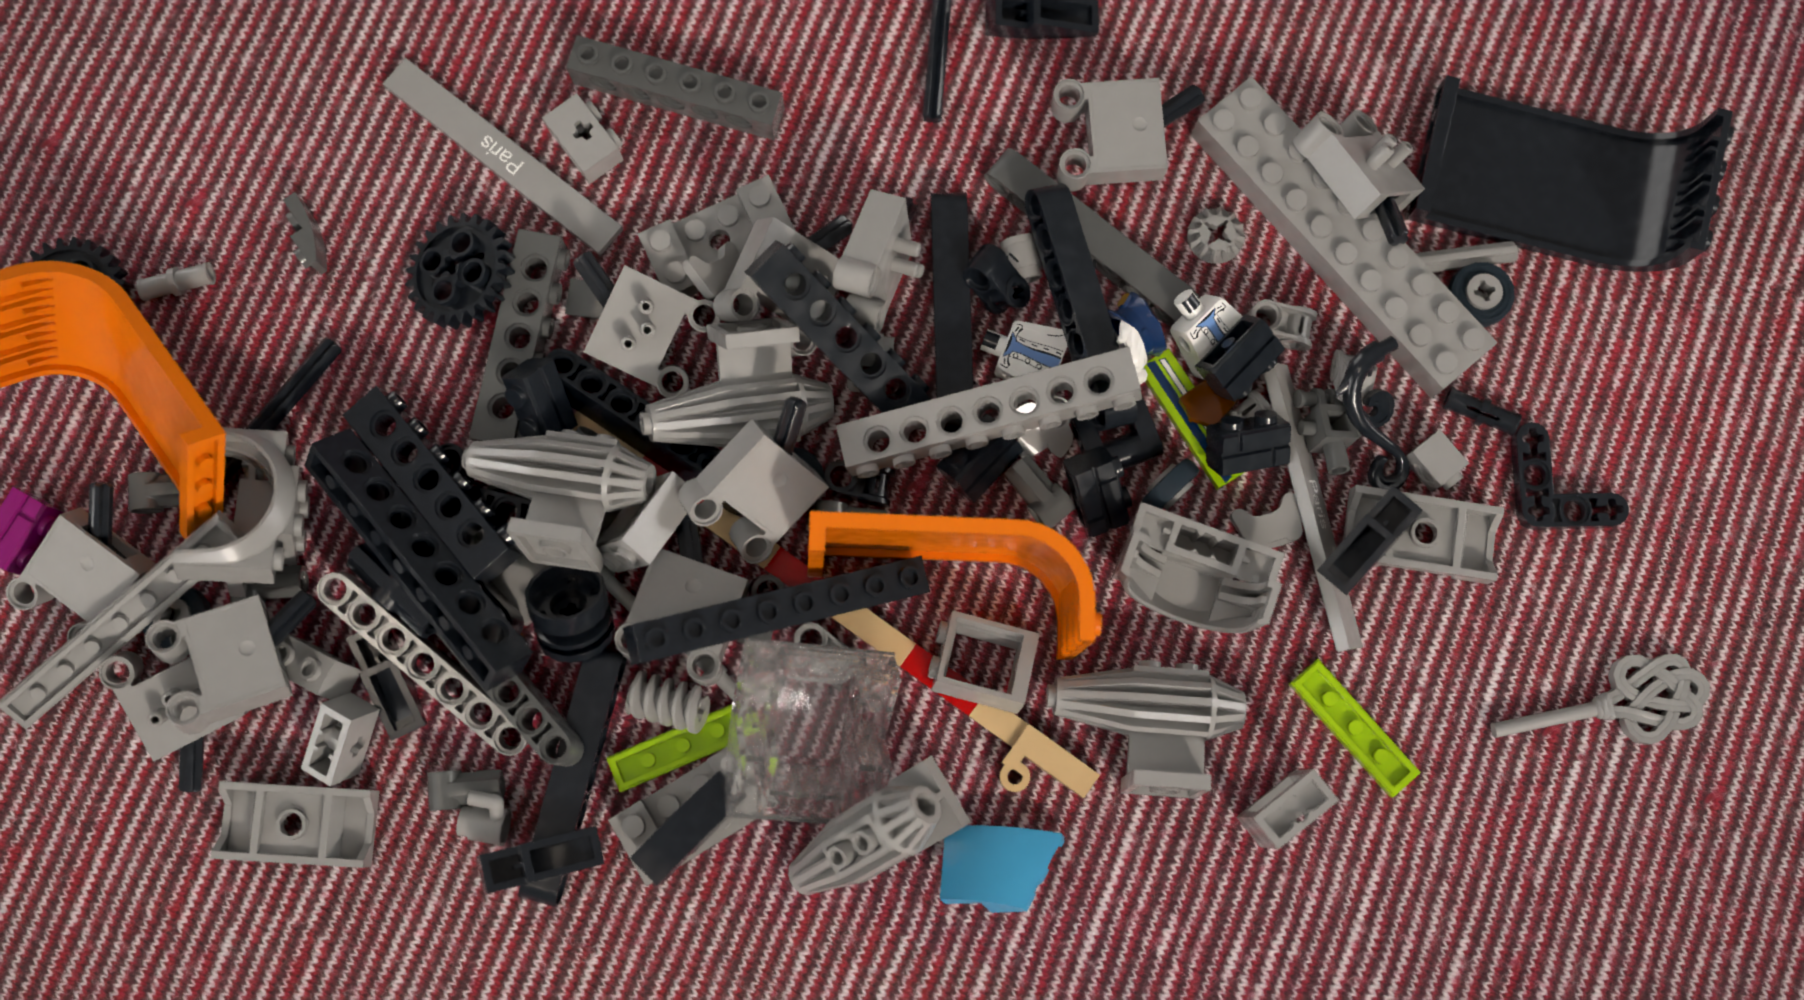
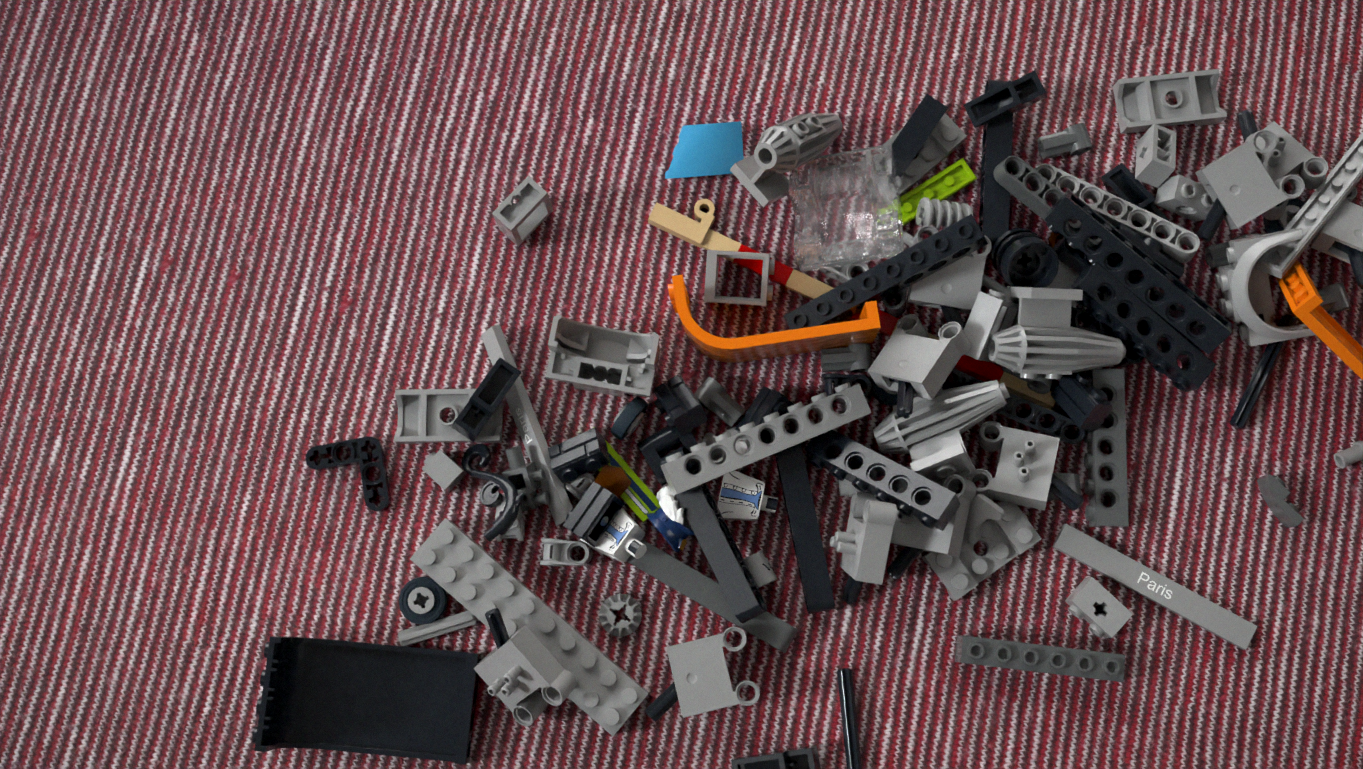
camera: 170 degrees right, 0 degrees up
black gear [405,213,515,330] -> none
light grey piece [456,790,511,847] -> none
black piece [962,244,1031,315] -> none
light grey piece [1046,660,1247,799] -> none
light grey piece [1230,492,1303,549] -> none
lime tile [1289,659,1421,798] -> none
black pin [1442,387,1522,436] -> none
light grey piece [1490,654,1710,745] -> none

